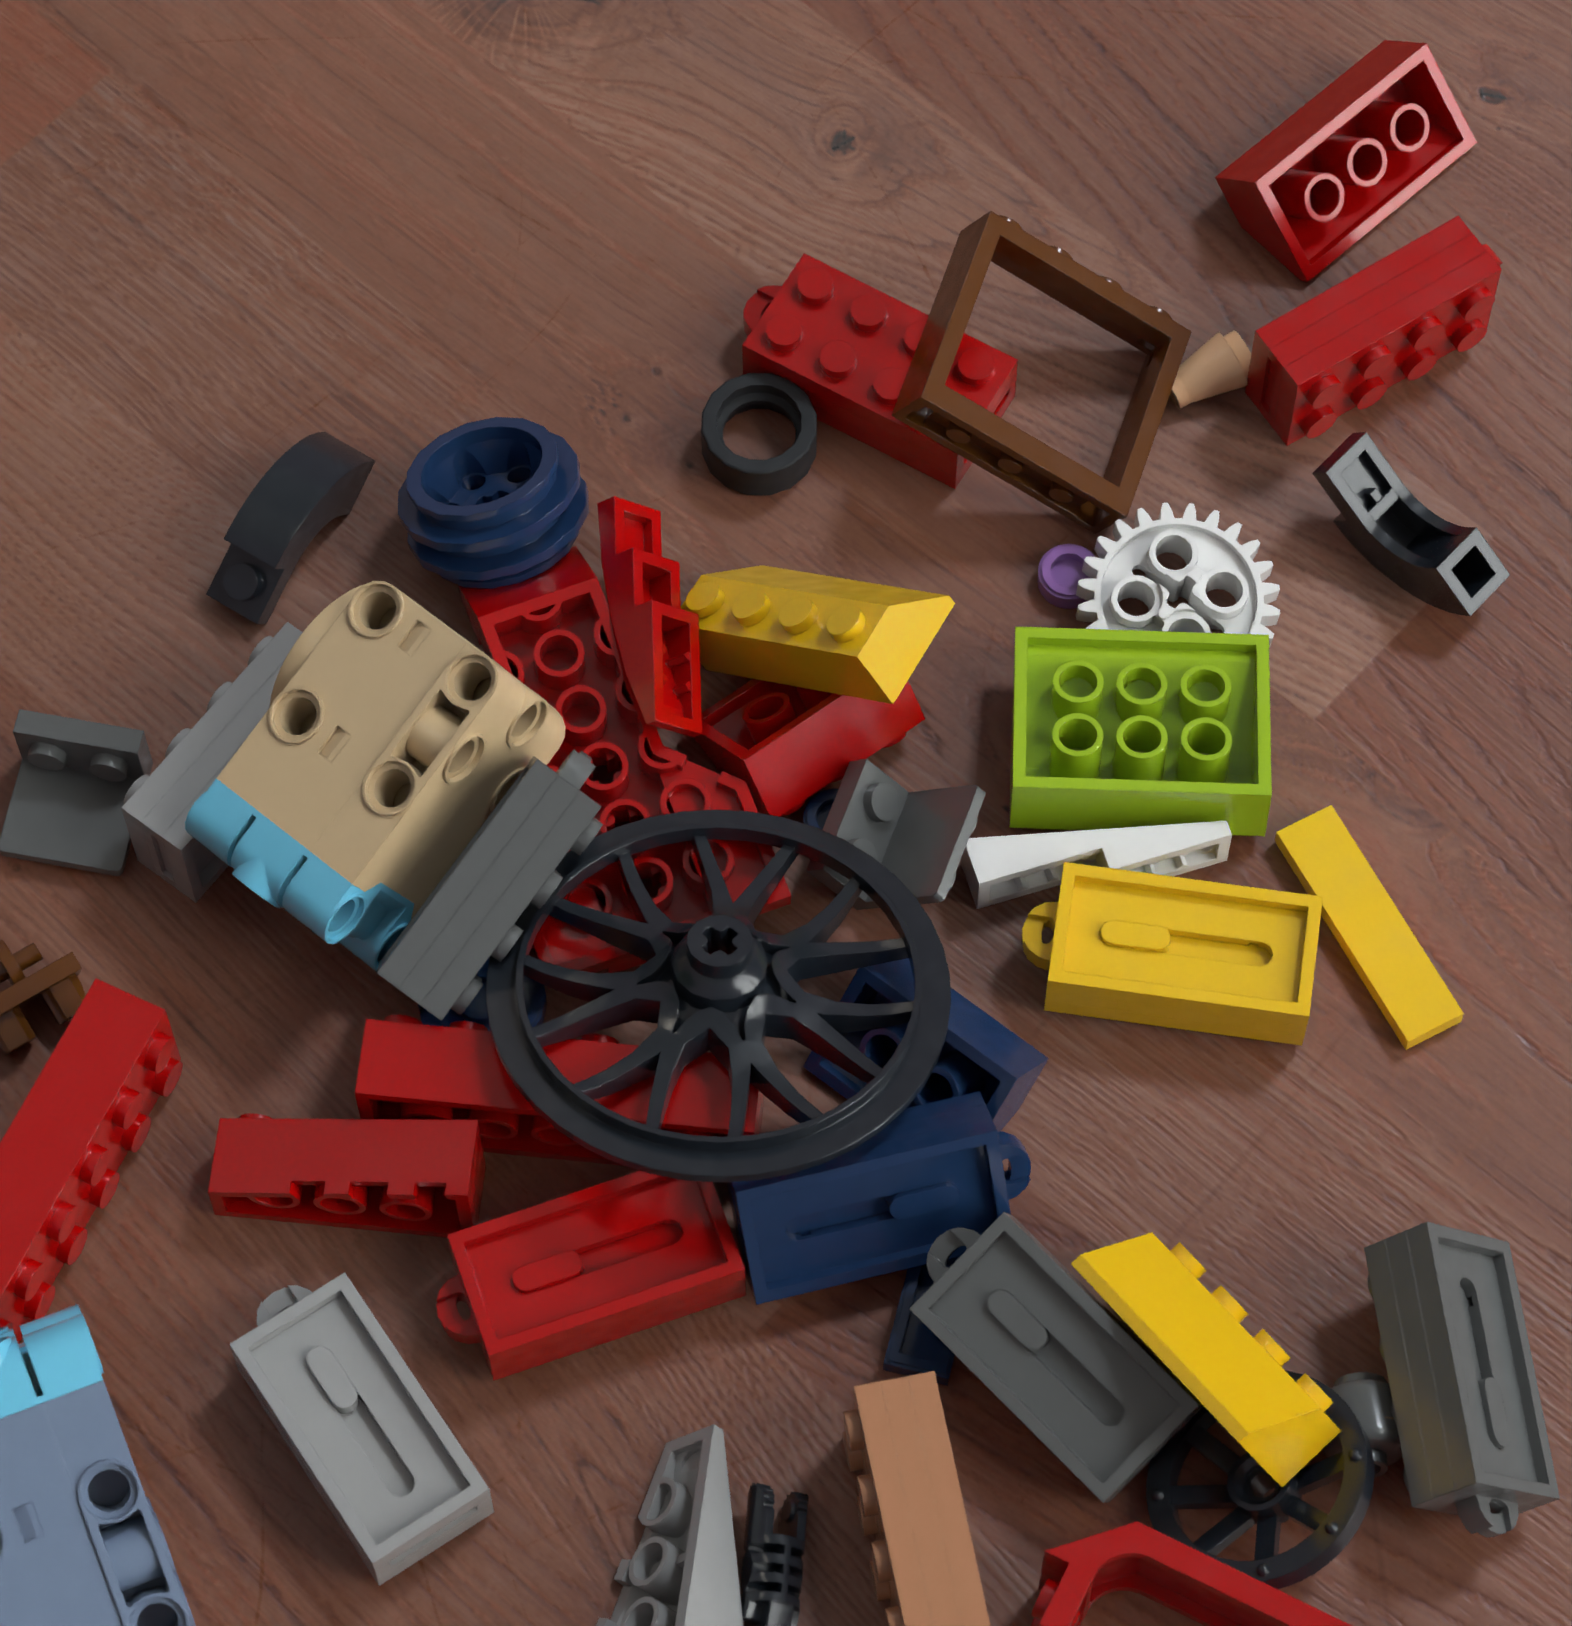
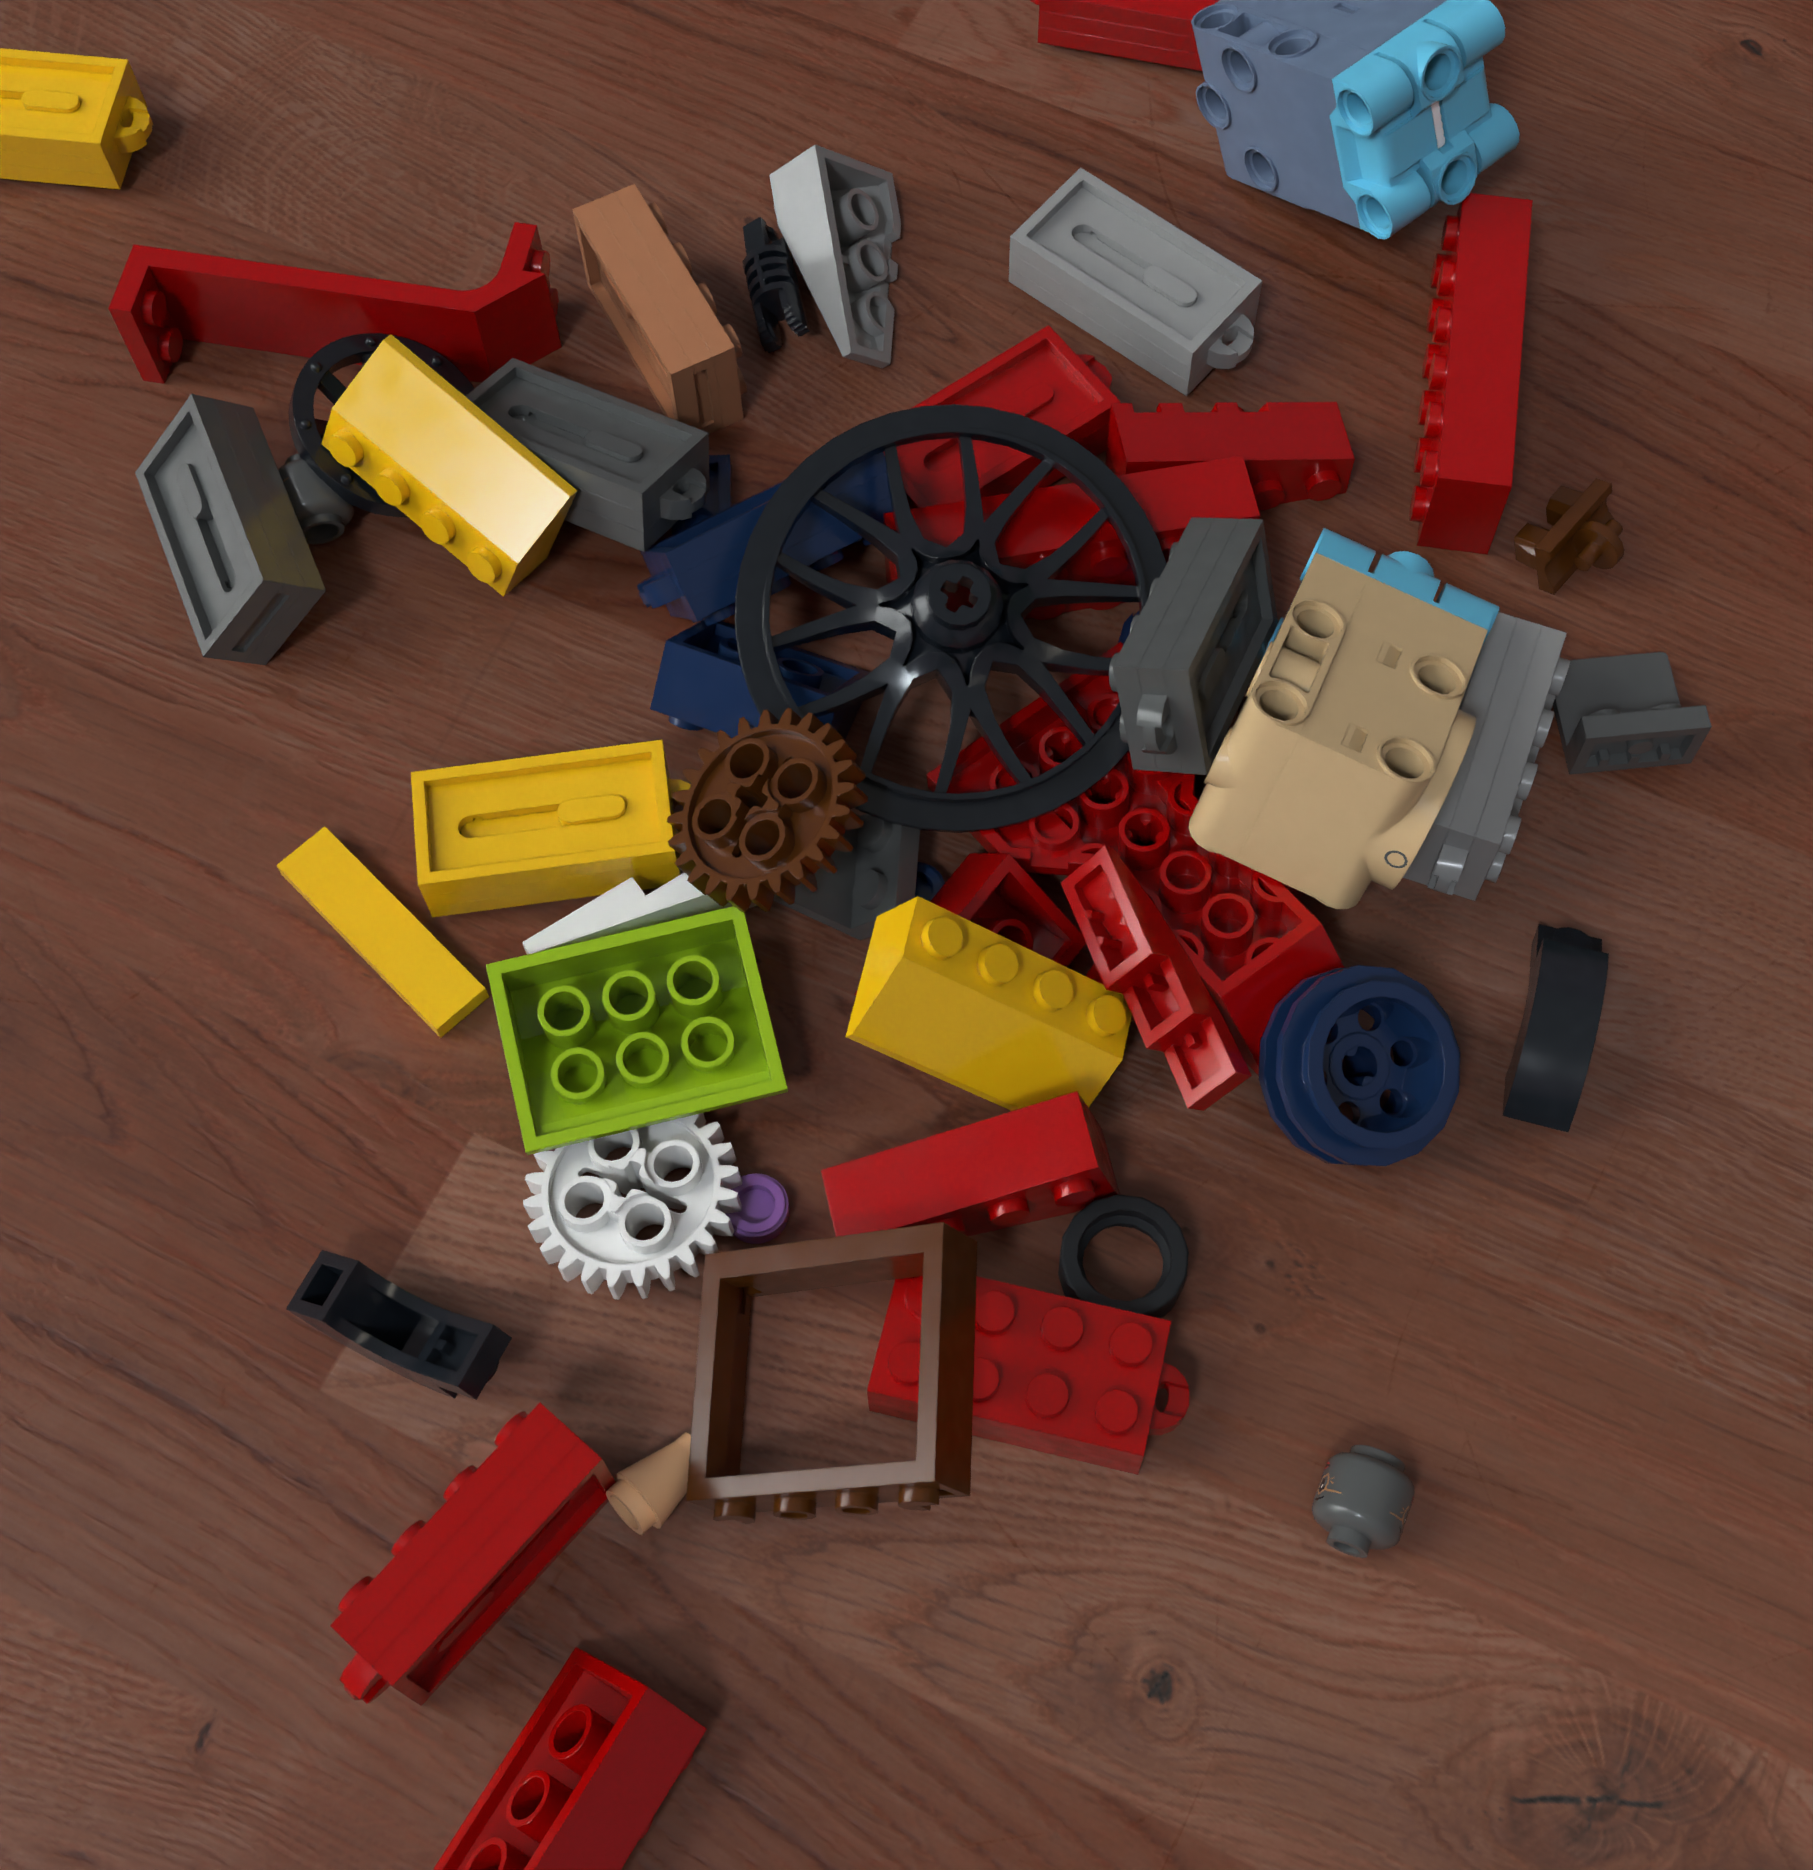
camera: 165 degrees right, 0 degrees up
none -> reddish brown gear [667,708,868,912]
none -> red wedge [821,1091,1120,1237]
none -> dark grey head [1312,1445,1415,1558]

